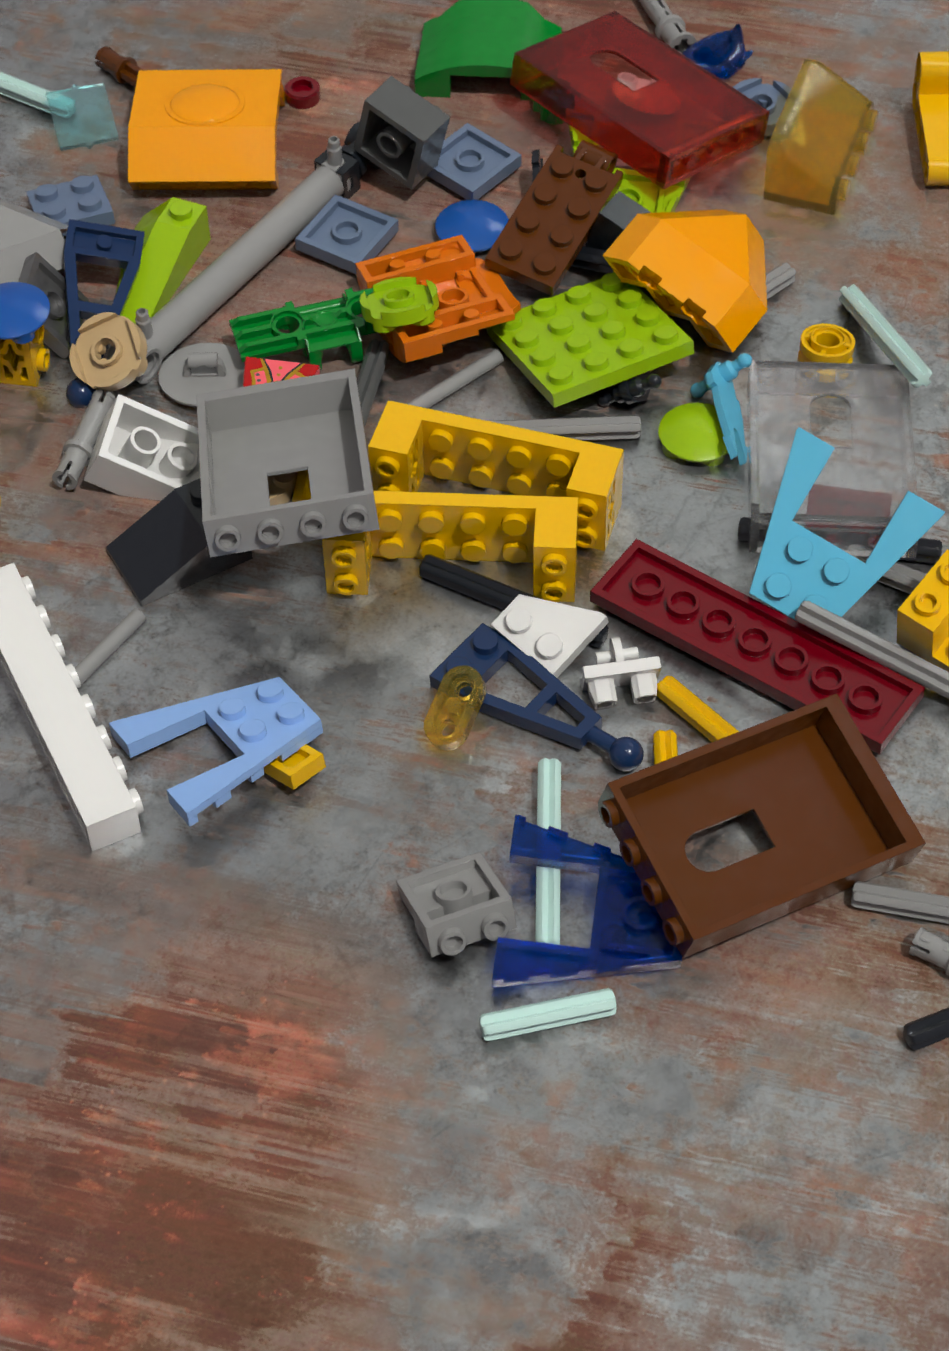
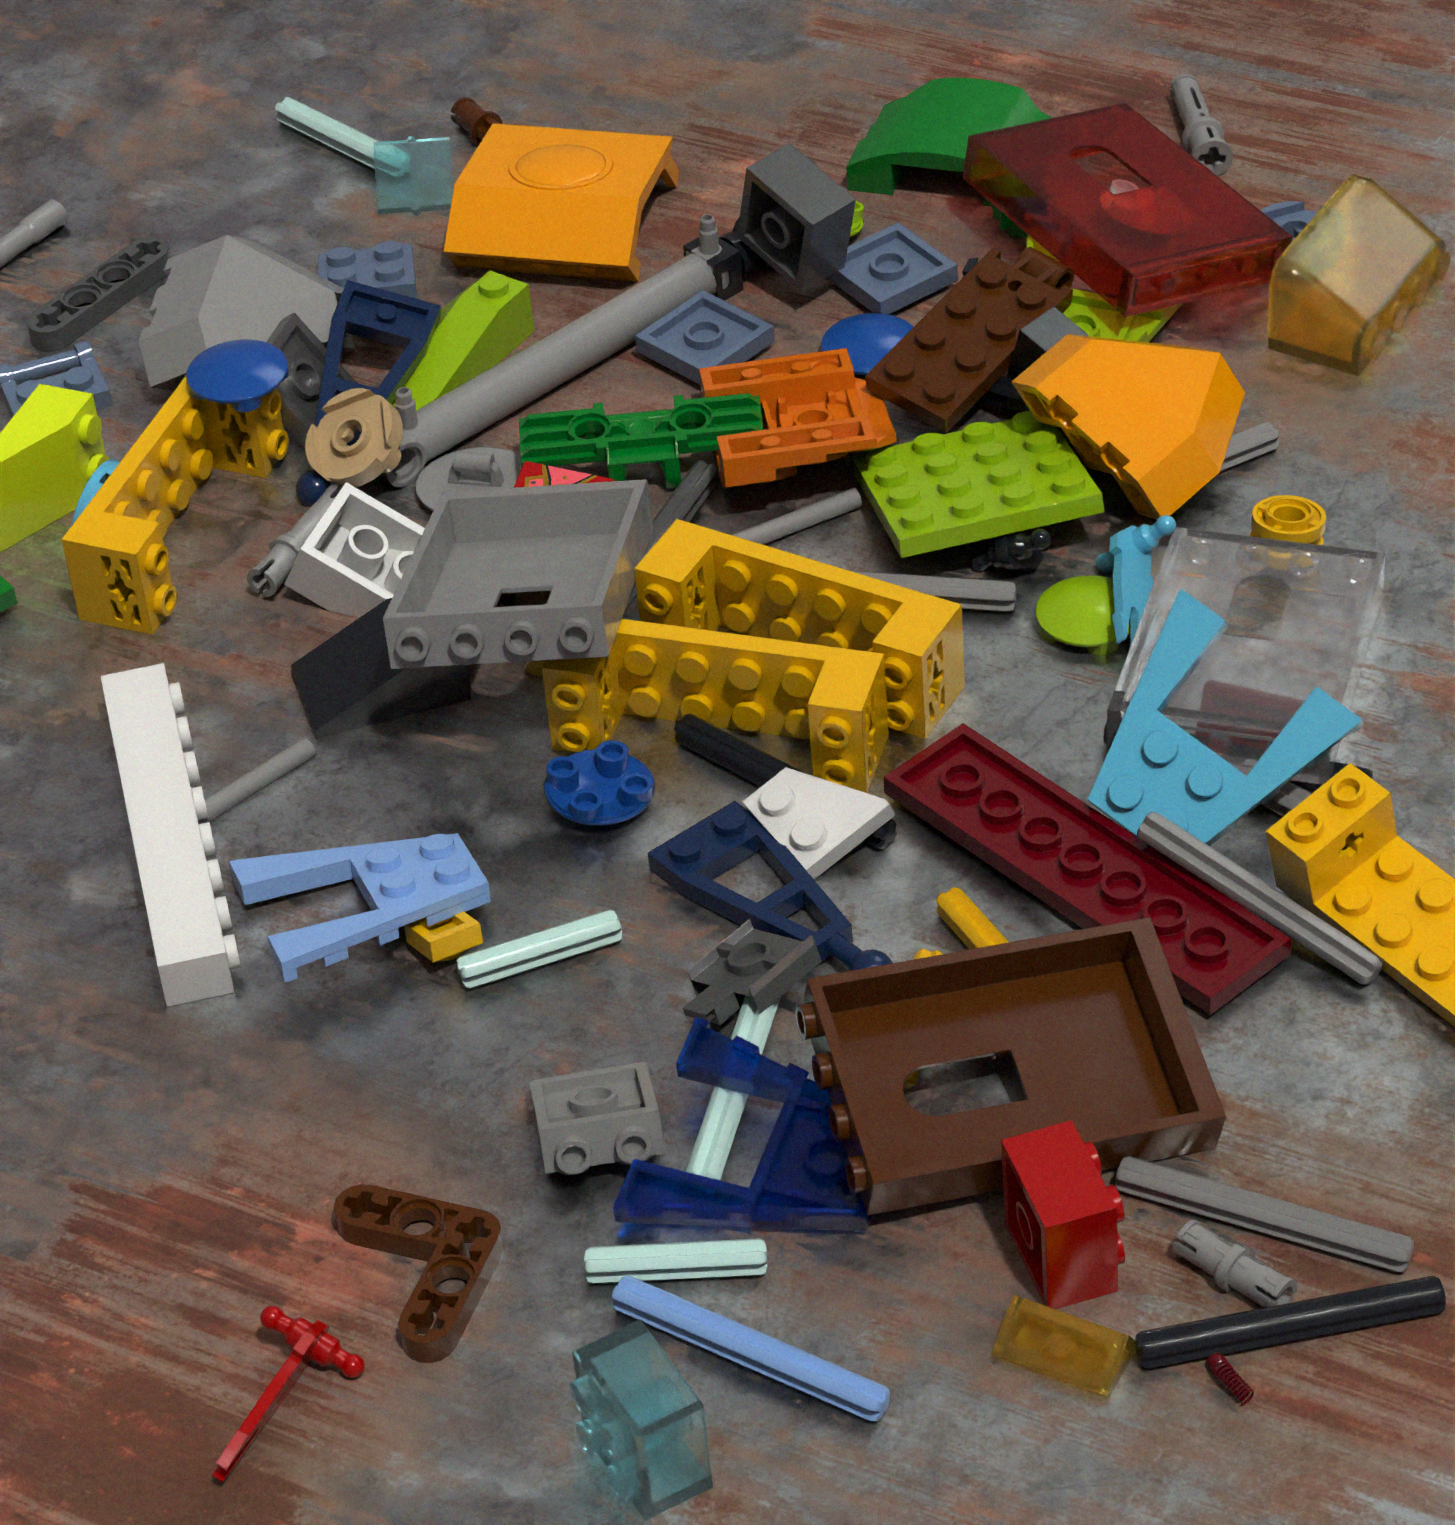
camera: 15 degrees right, 10 degrees down
dark red tile [284,76,321,109] -> none
lime plate [360,277,439,333] -> none
clear yellow plate [424,665,486,751] -> none
white hips [580,637,661,710] -> none
clear blue hat [683,24,753,80] -> none
light aqua axle [839,284,932,388] -> none
none -> red piece [212,1305,365,1482]
none -> reddish brown beam [334,1184,504,1363]
none -> light aqua axle [456,910,622,989]
none -> blue dish [544,740,655,825]
none -> clear light blue brick [569,1319,713,1521]
none -> light blue axle [611,1275,891,1422]
none -> dark grey piece [682,919,822,1025]
none -> clear yellow slope [991,1295,1136,1397]
none -> red brick [1001,1120,1125,1312]

